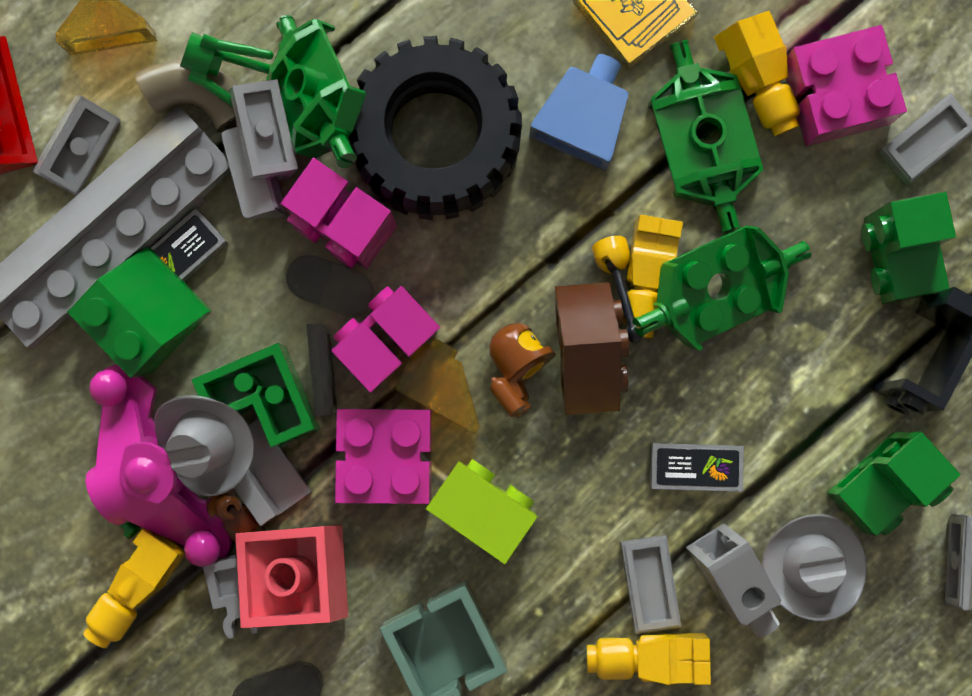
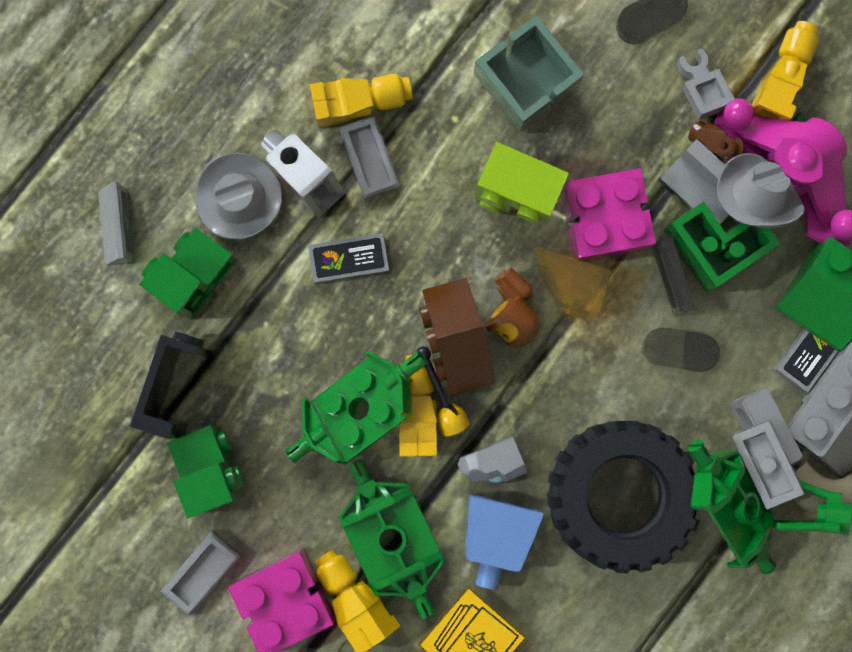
camera: 170 degrees right, 0 degrees up
coral slope [235,525,348,628] -> none
dark pink piece [280,157,397,270] -> none
dark pink piece [331,285,441,392] -> none
none -> light grey rock [458,436,527,485]

